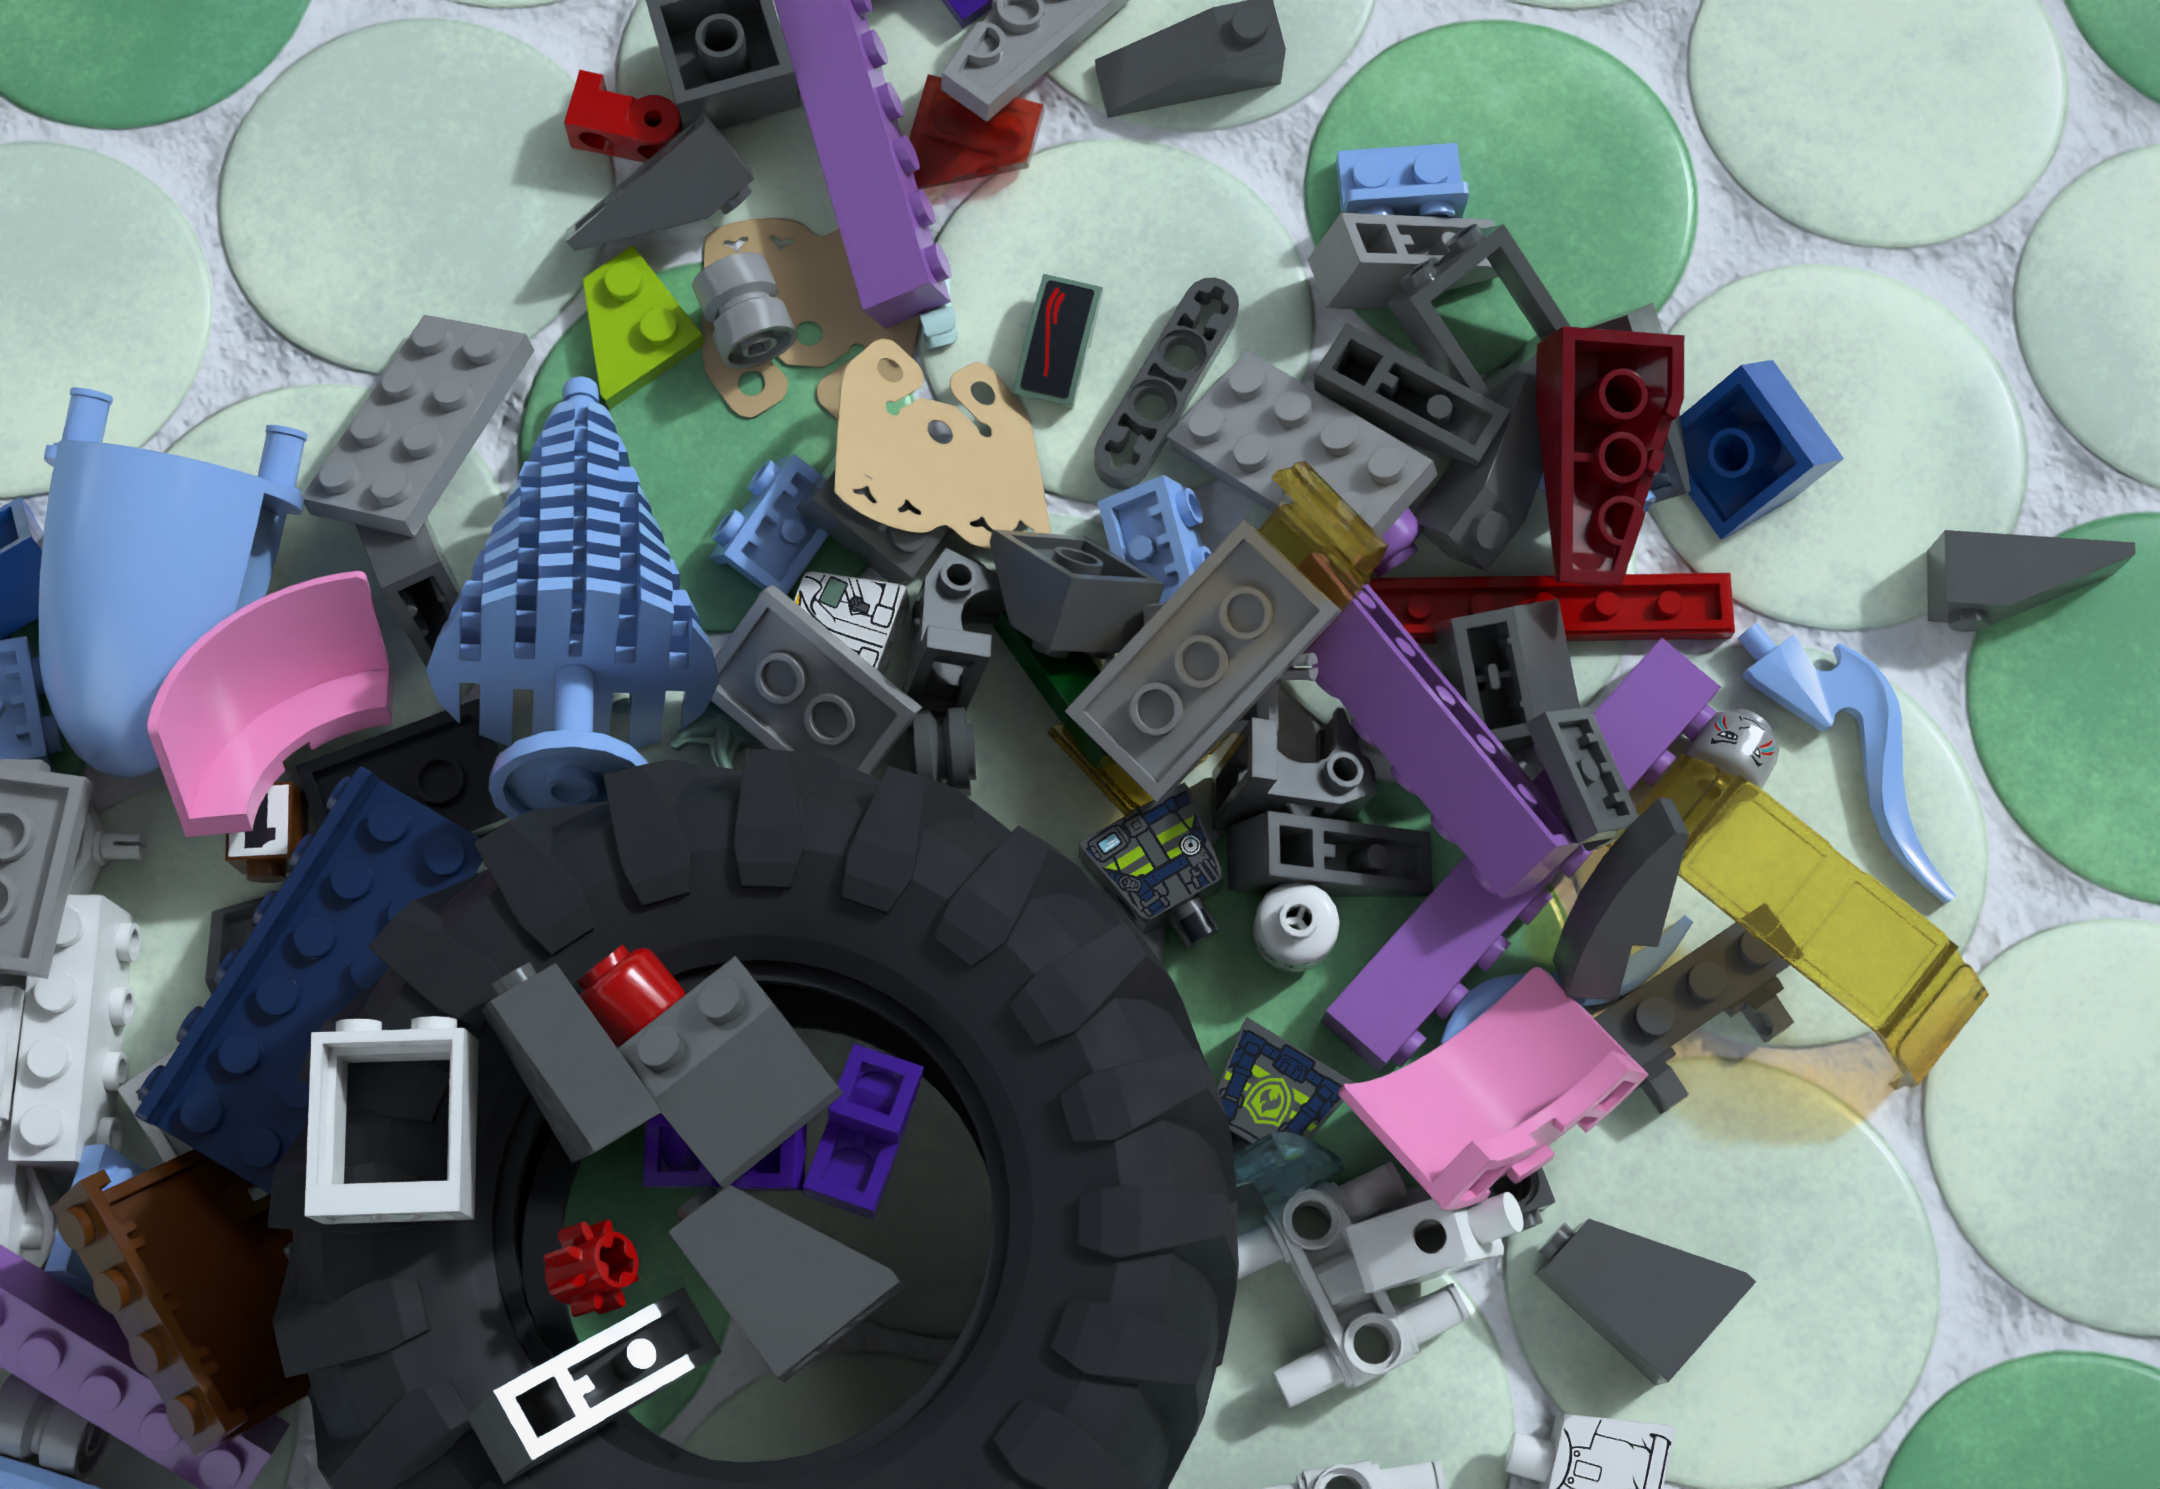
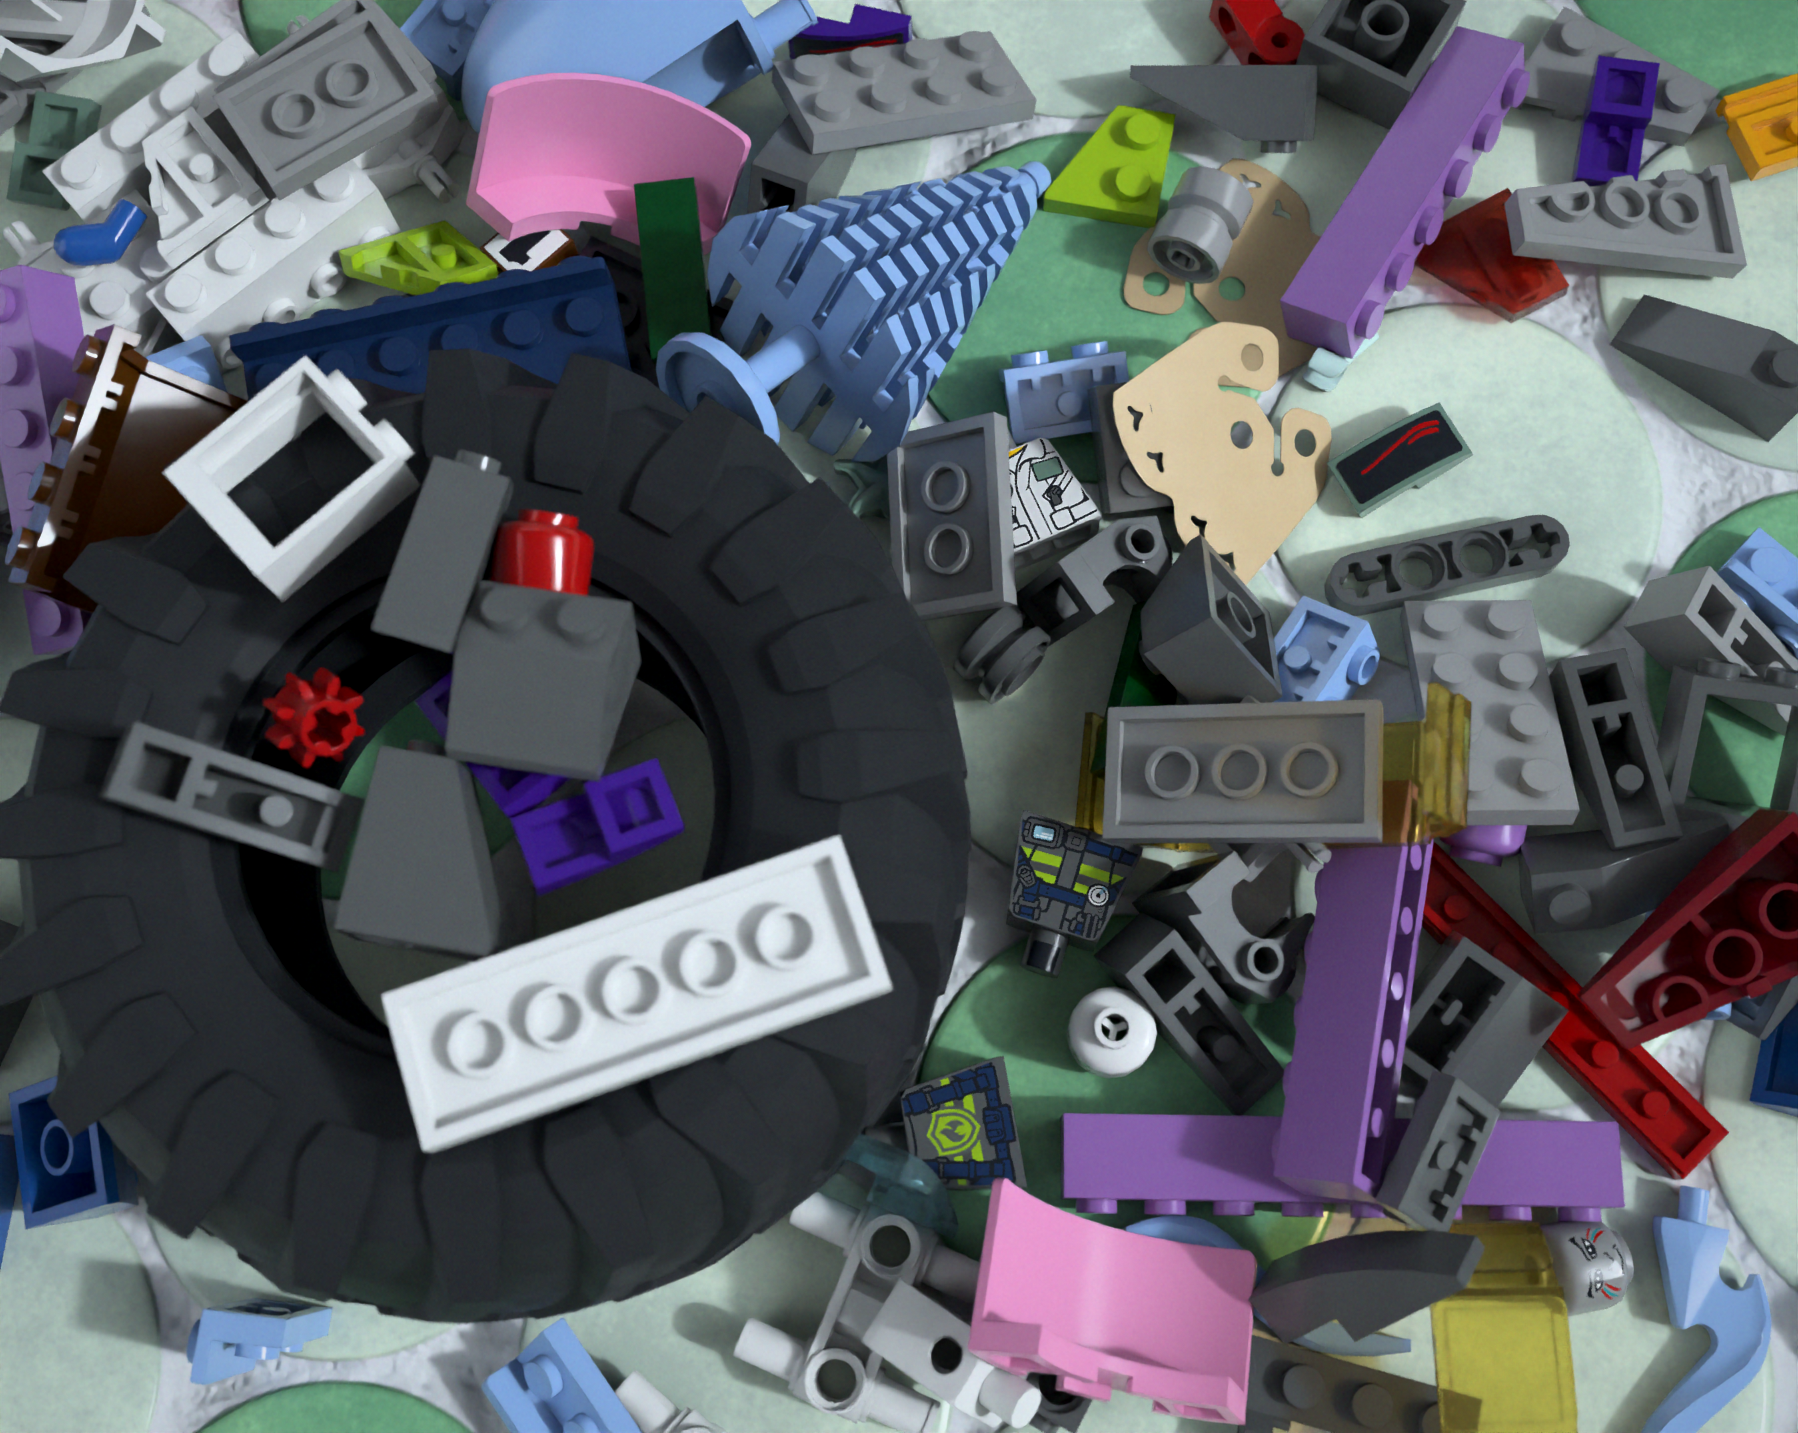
camera: 55 degrees right, 0 degrees up
none -> lime wing [339,220,498,296]
none -> white plate [381,835,893,1153]
none -> dark green tile [634,177,712,365]
none -> dark purple slope [788,4,912,60]

